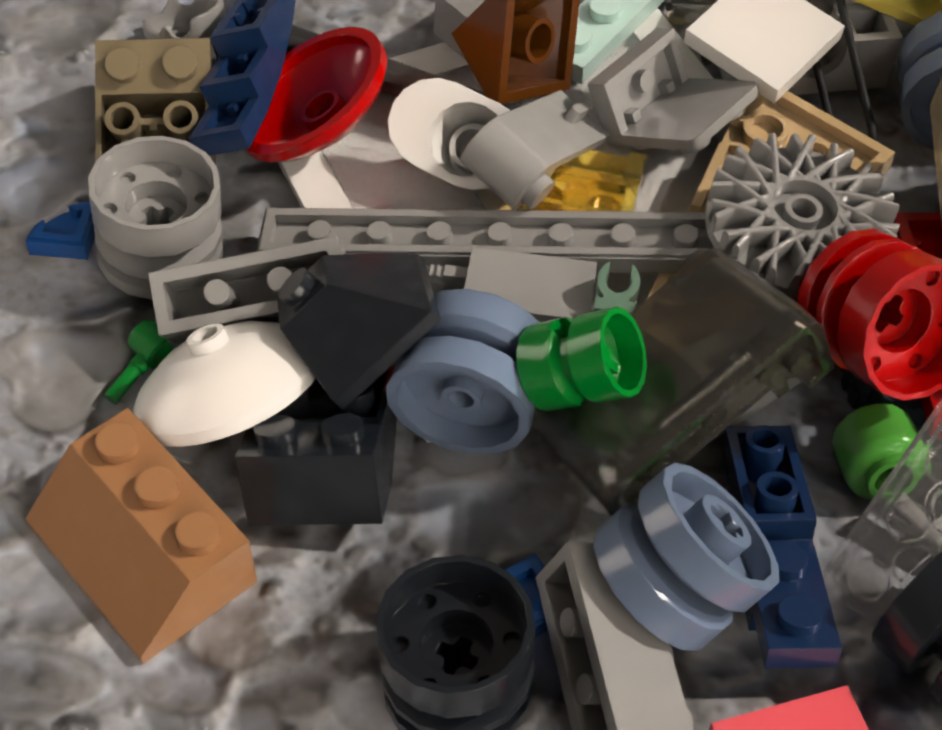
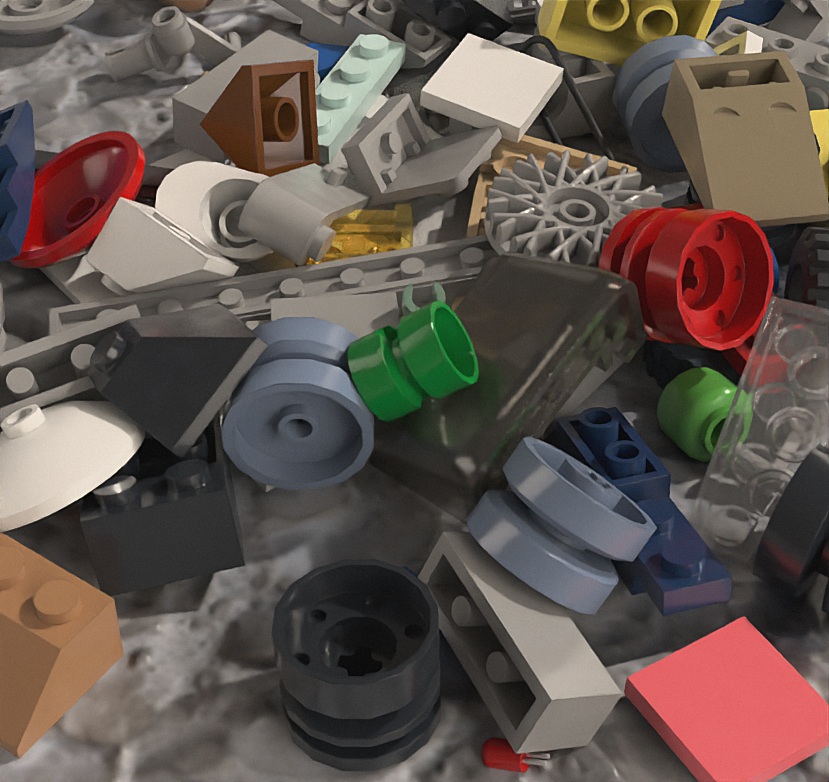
camera: 15 degrees left, 10 degrees down
none -> white slope [85,197,239,296]

